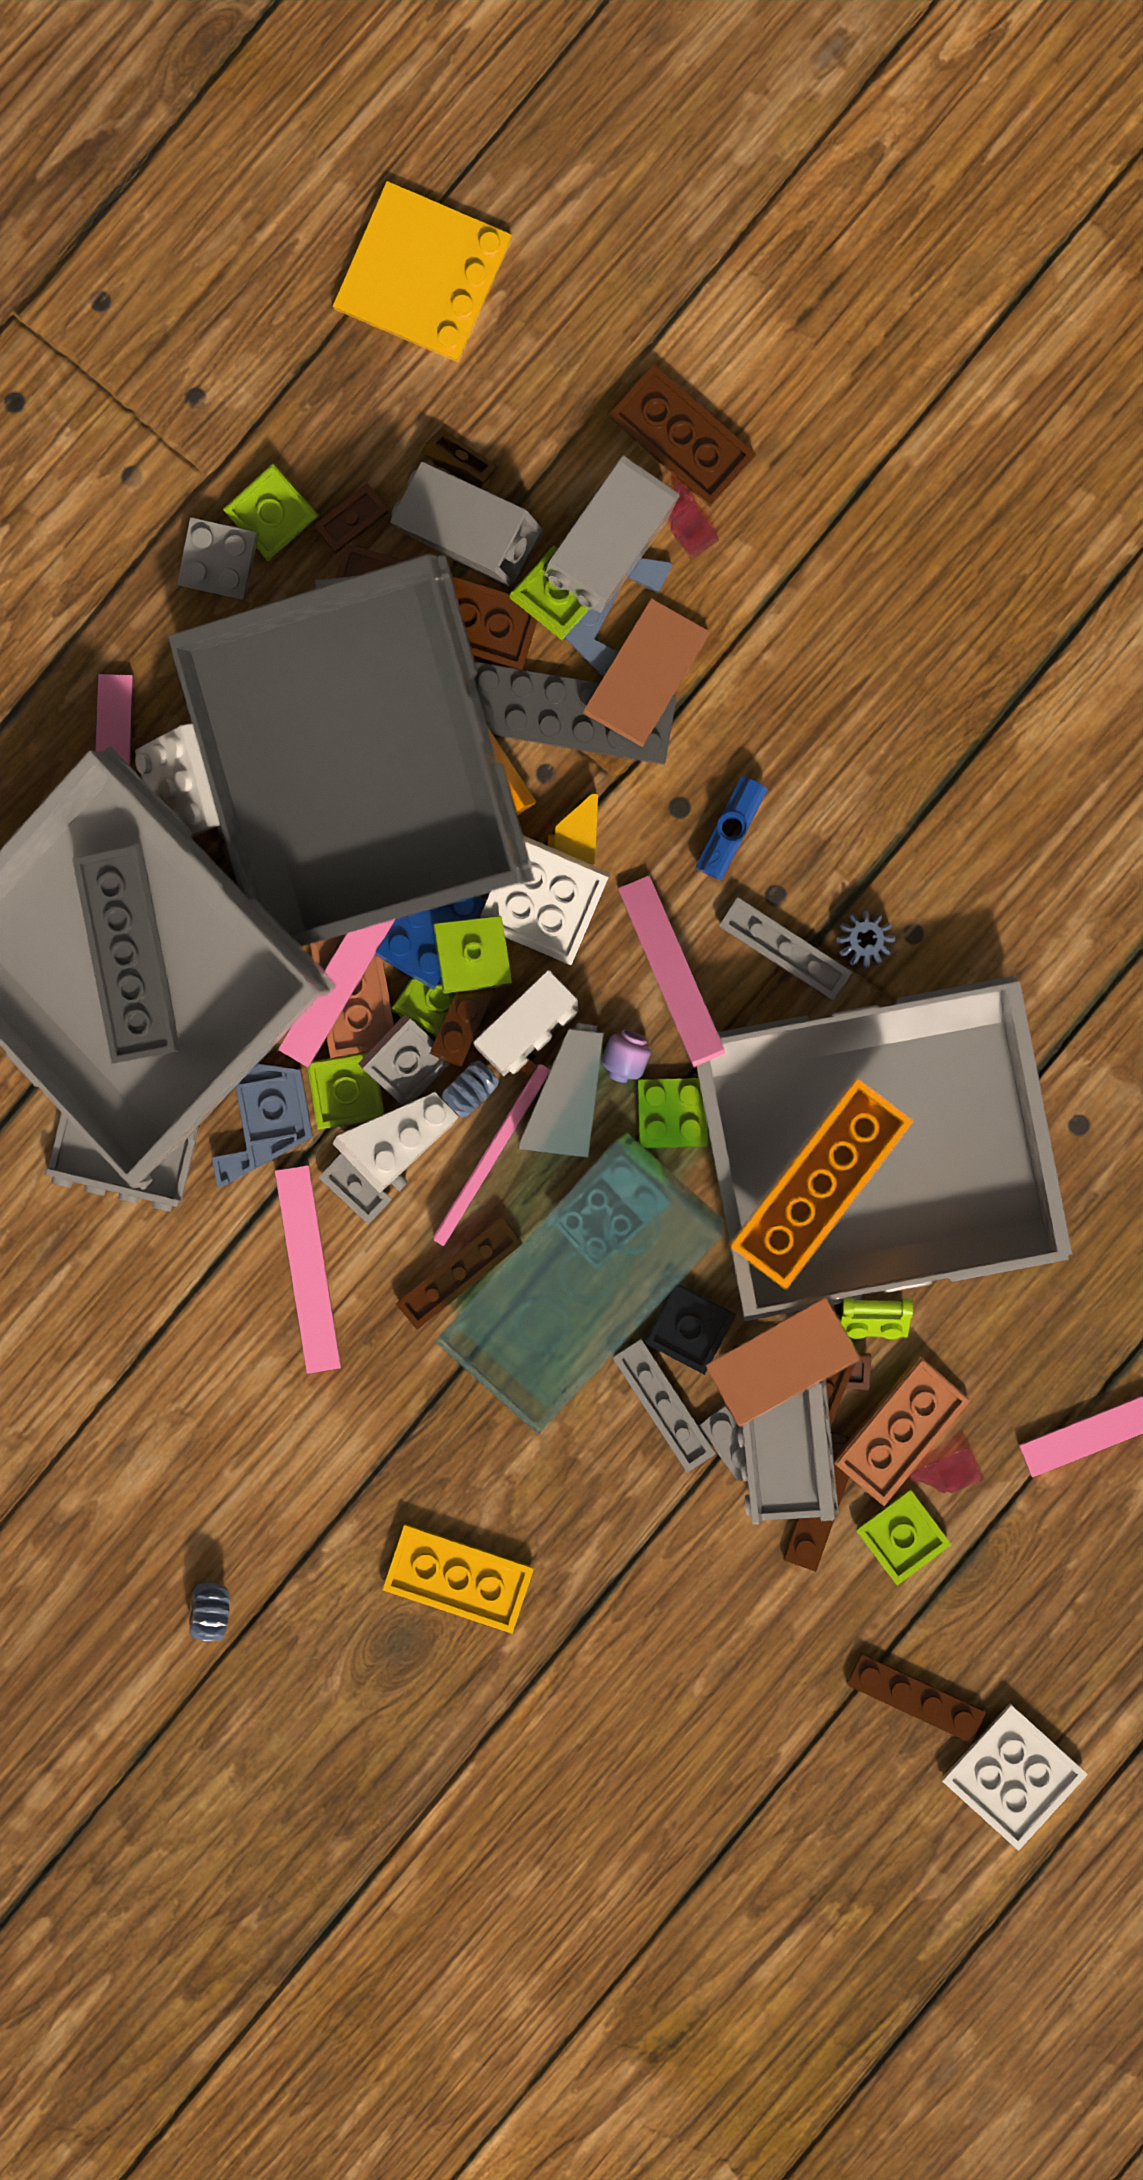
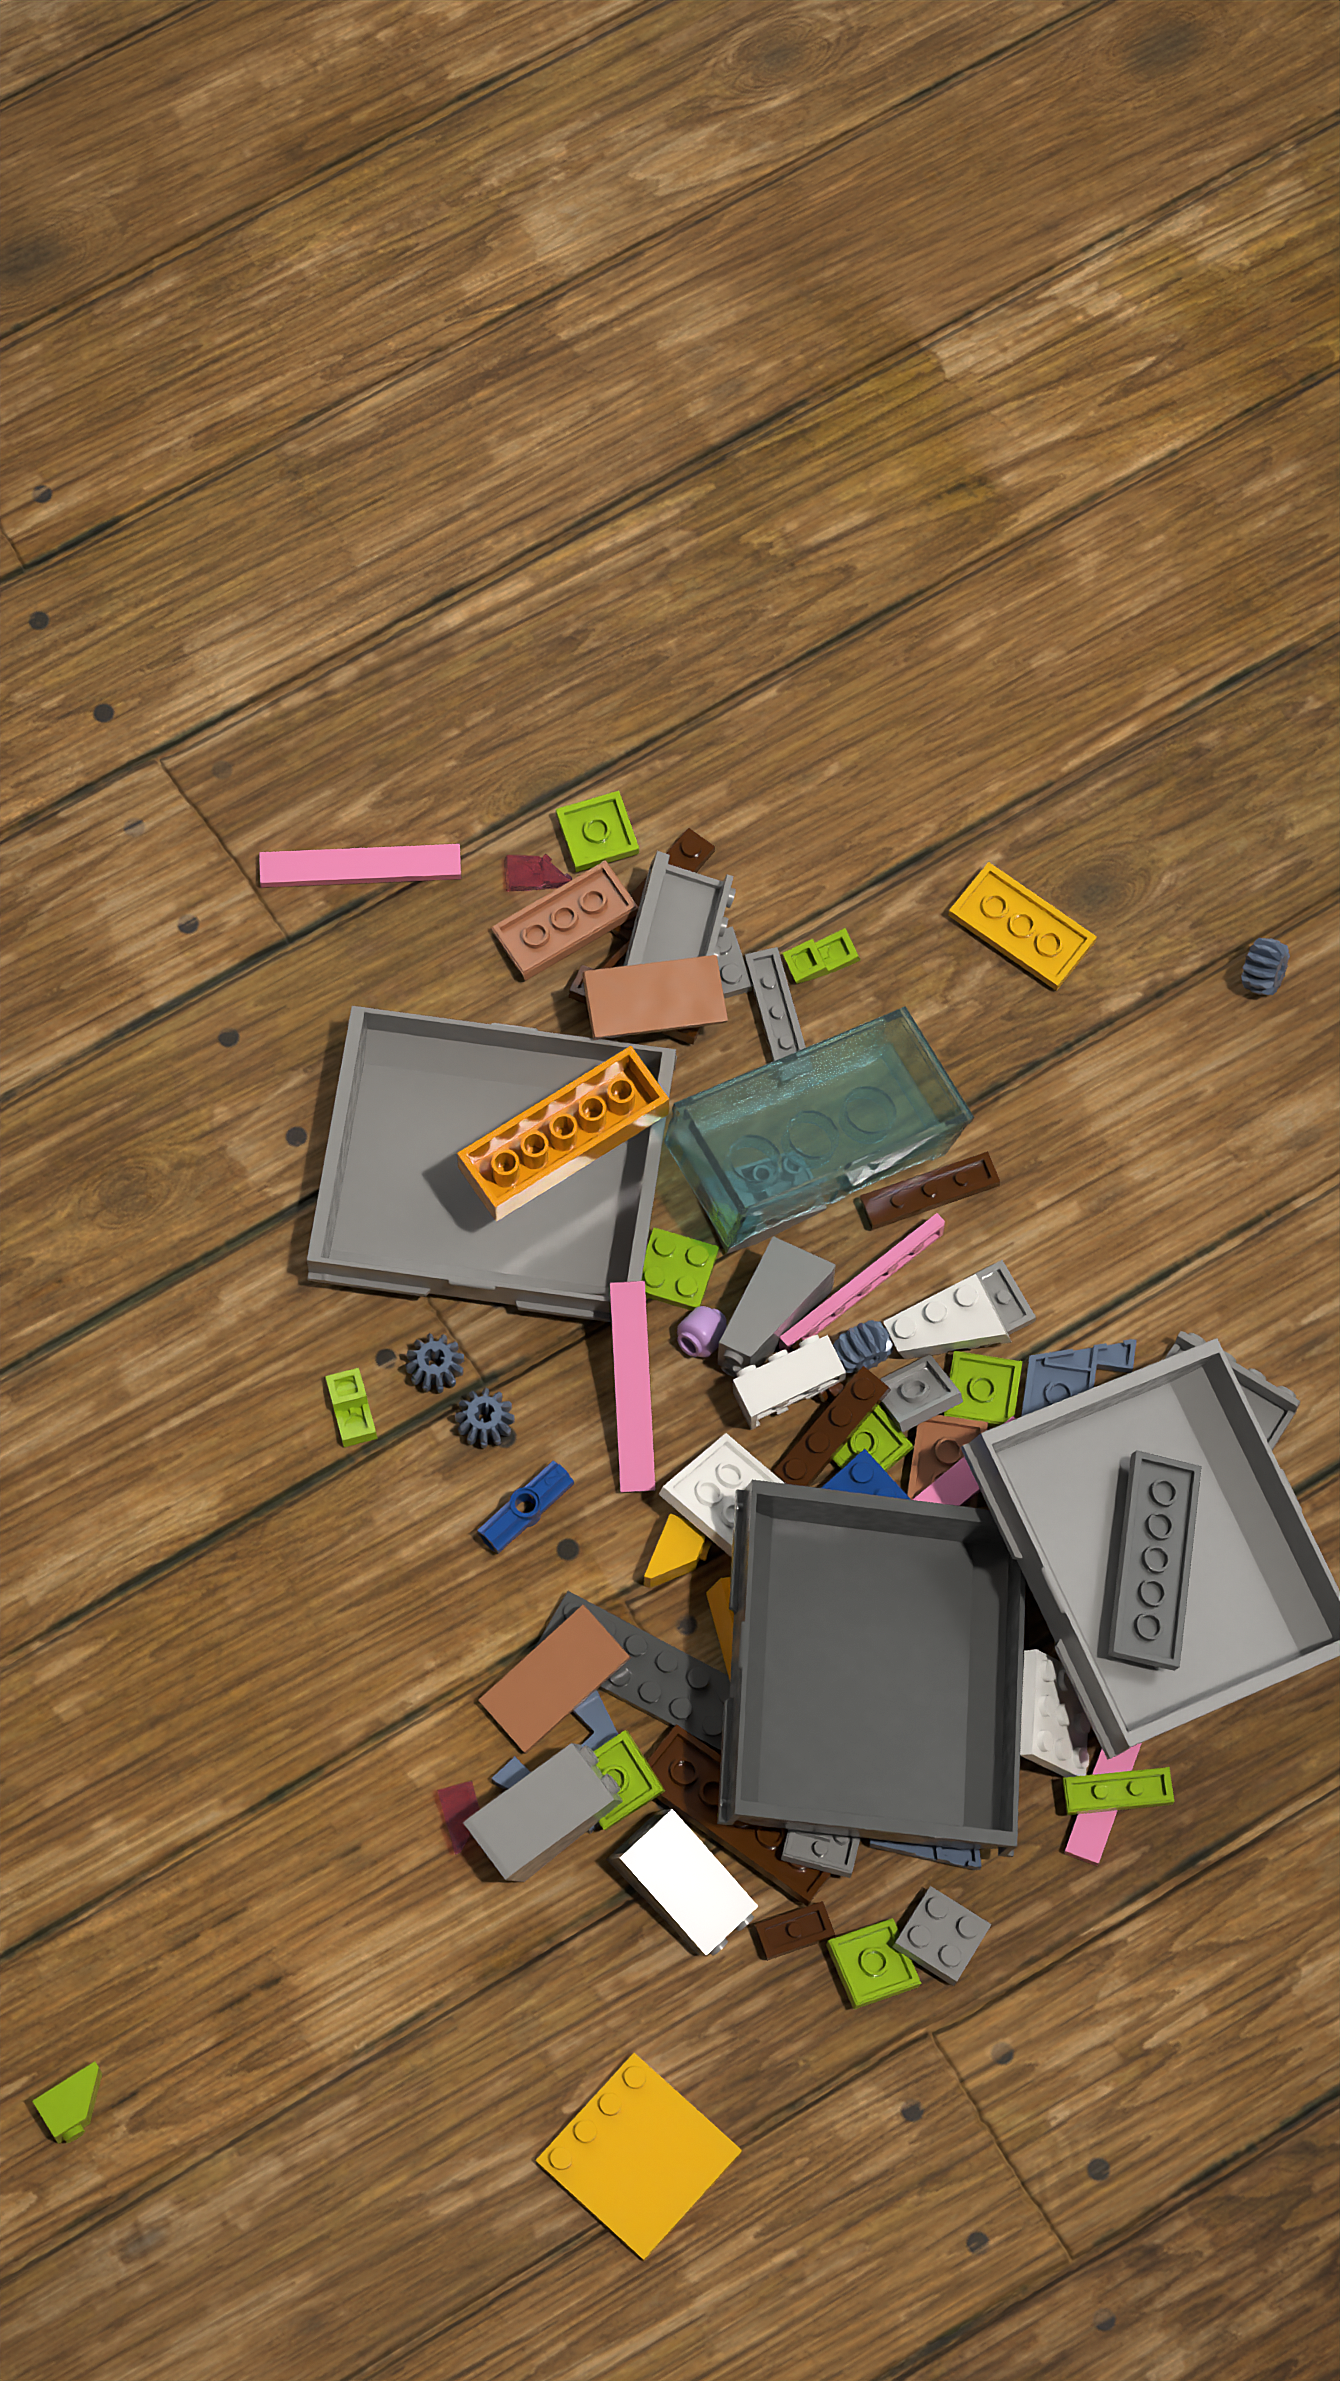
camera: 165 degrees left, 20 degrees down
bright pink tile [275,1165,341,1374] -> none
dark brown plate [421,428,497,488] -> none
lime plate [433,916,512,993] -> none
reddish brown plate [608,364,756,508] -> none
black plate [644,1282,737,1375] -> none
light grey plate [718,897,852,1001] -> none
lime plate [840,1297,913,1339] -> none
reddish brown plate [846,1653,986,1744] -> none
white plate [941,1703,1088,1851] -> none
none -> lime slope [32,2061,102,2144]
none -> lime slope [325,1368,378,1447]
none -> sand blue gear [455,1387,515,1449]
none -> lime slope [782,928,861,984]
none -> lime tile [1062,1767,1174,1815]

